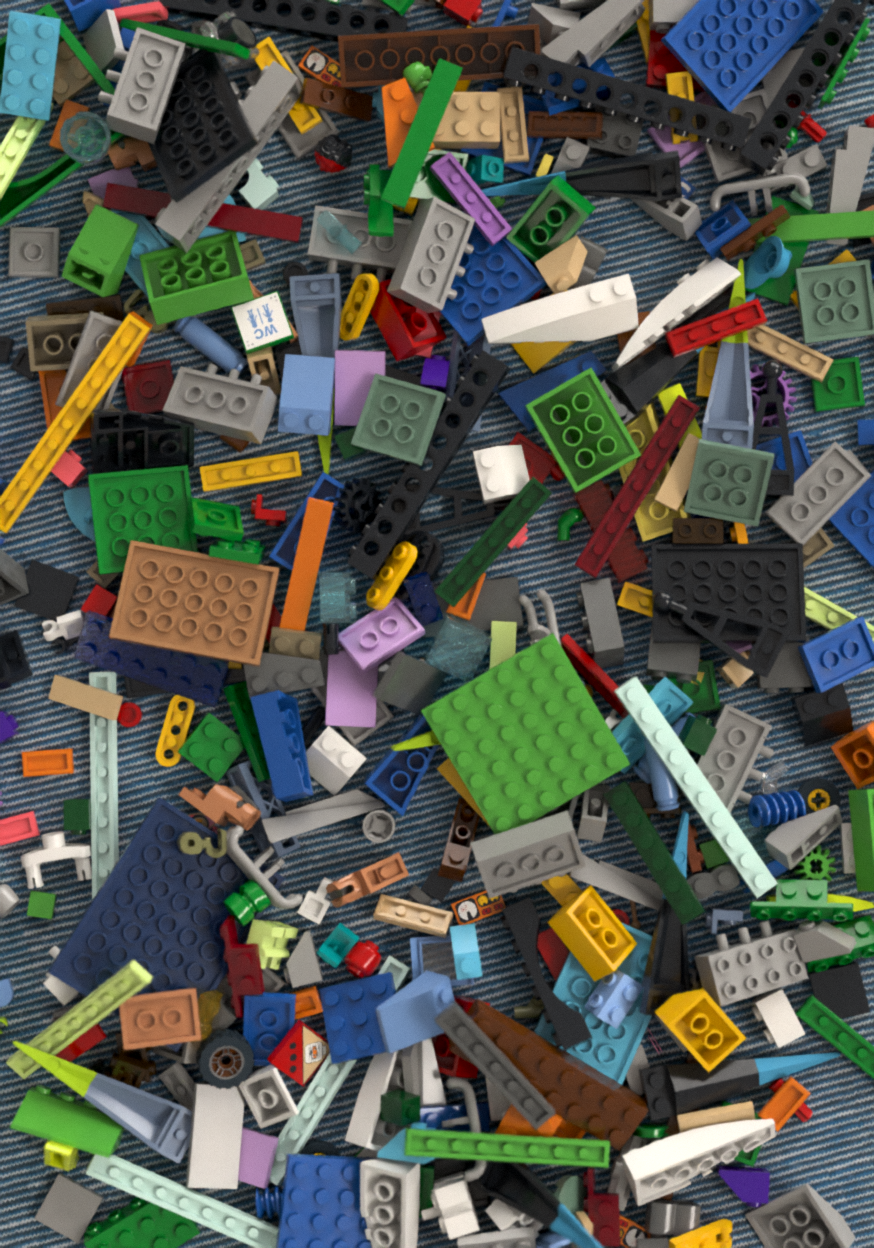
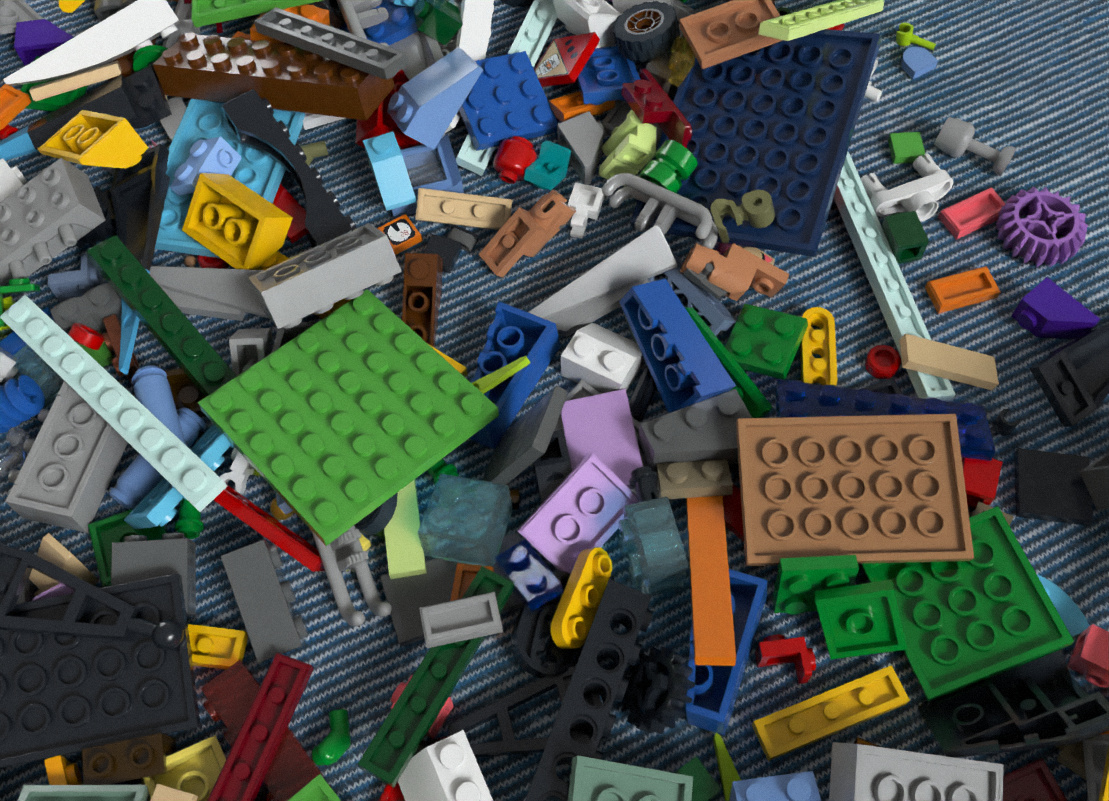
camera: 170 degrees right, 25 degrees down
white plate [42,610,89,641] -> none
light grey wheel [362,809,396,843] -> none
dark green brick [678,714,718,756] -> none
none -> red tile [68,323,105,350]
none -> light grey tile [419,592,503,648]

